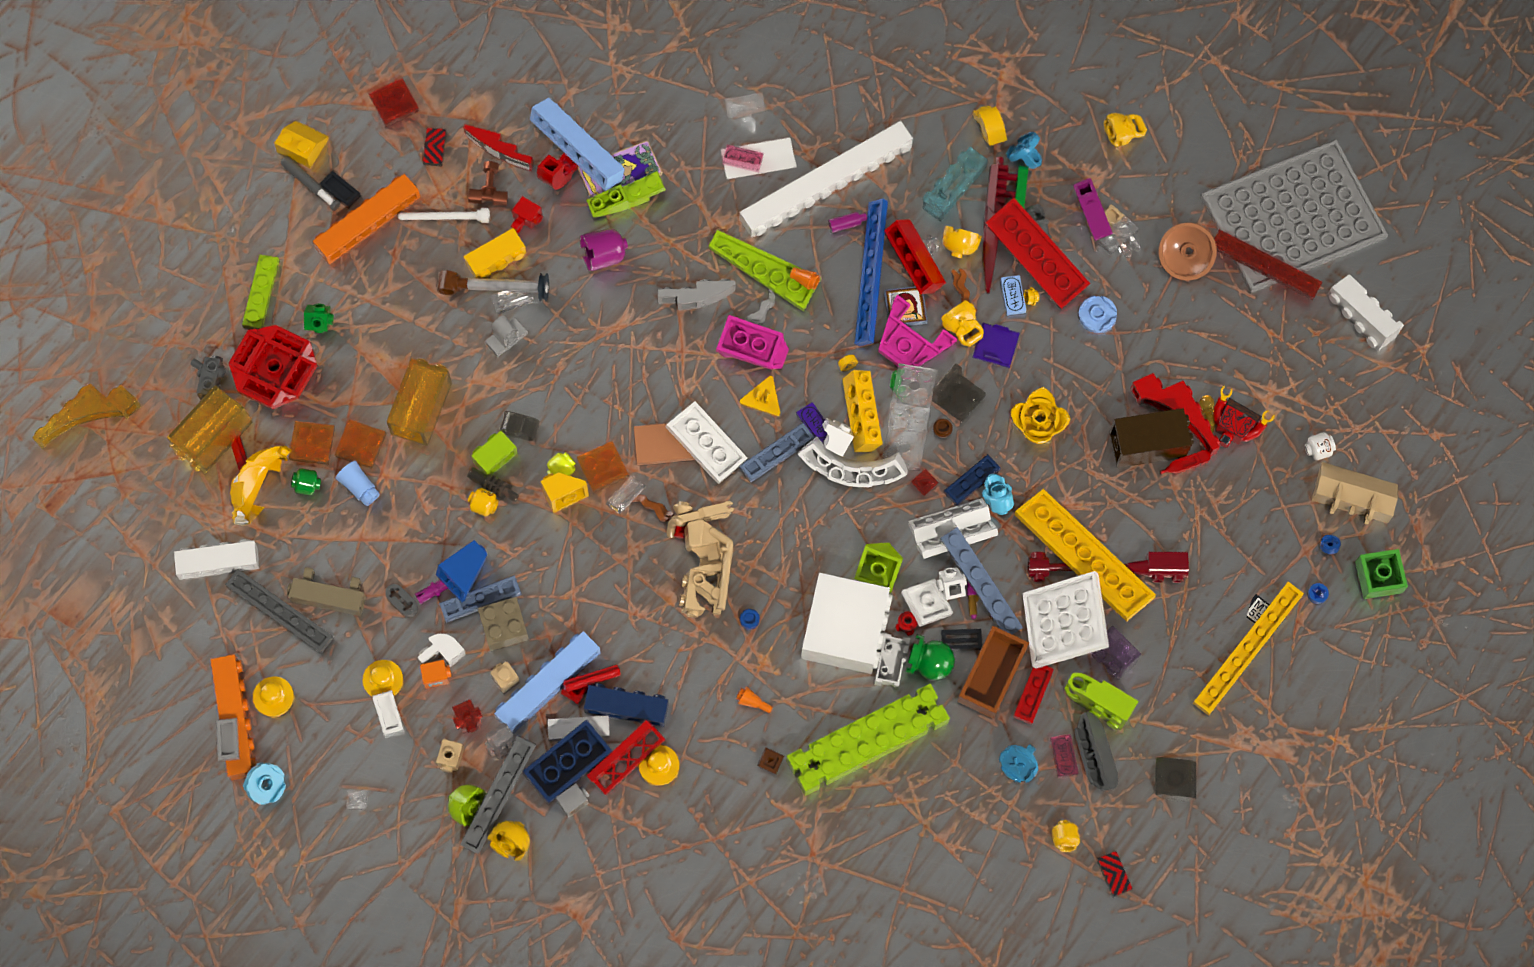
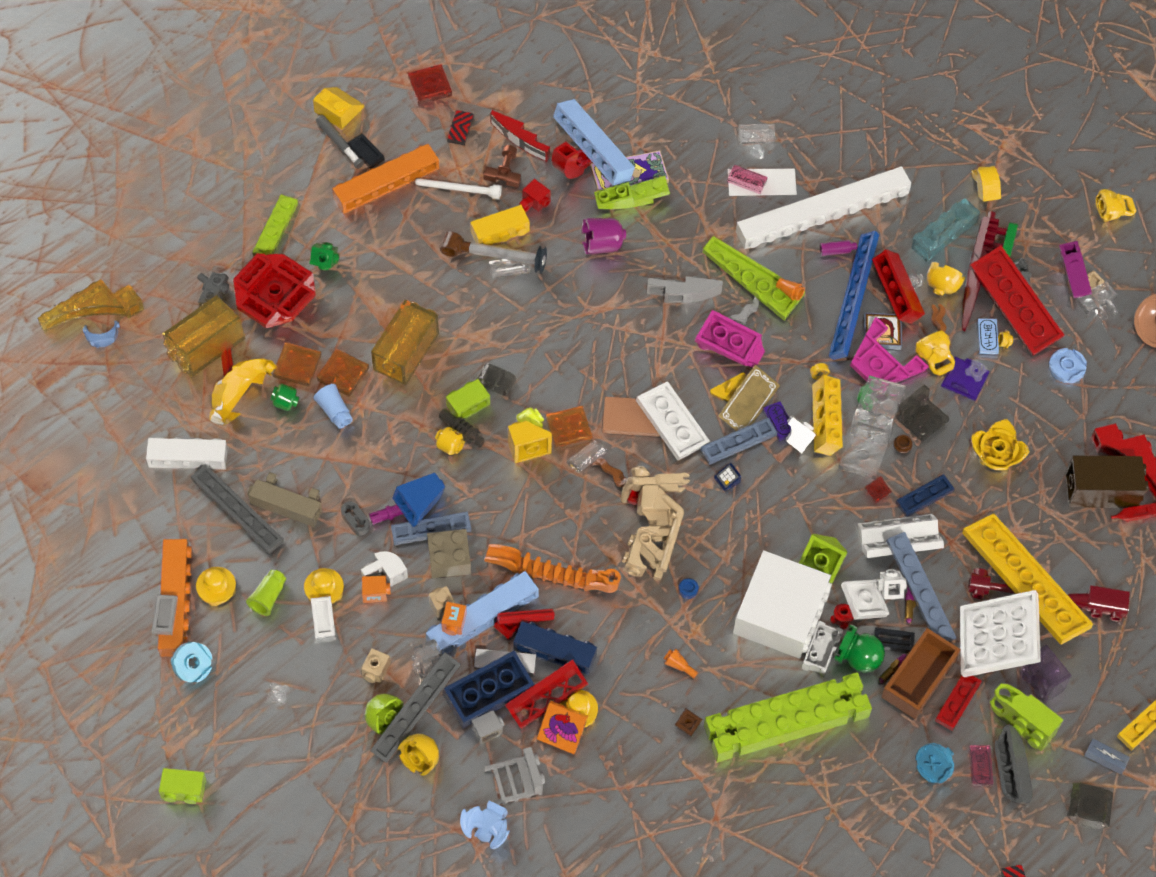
camera: 10 degrees right, 10 degrees down
clear red brick [452,699,483,734] -> none
light grey tile [485,315,528,357] -> none
white brick [798,437,908,487] -> none
medium azure head [982,474,1014,515] -> none
dark azure tile [1006,132,1042,169] -> none
yellow head [1052,820,1080,852] -> none
none -> medium blue helmet [83,321,120,348]
none -> lime brick [159,768,206,804]
none -> lime plant [246,569,286,616]
none -> orange brick [441,602,467,636]
none -> light blue animal [460,801,510,849]
none -> orange piece [484,544,621,593]
none -> light grey plate [484,747,545,805]
none -> orange tile [537,701,588,754]
none -> slope [714,463,741,492]
none -> pearl gold sticker [718,364,780,431]
none -> pearl gold piece [878,654,907,683]
none -> clear plate [965,359,988,382]
none -> sand blue slope [1084,739,1130,775]

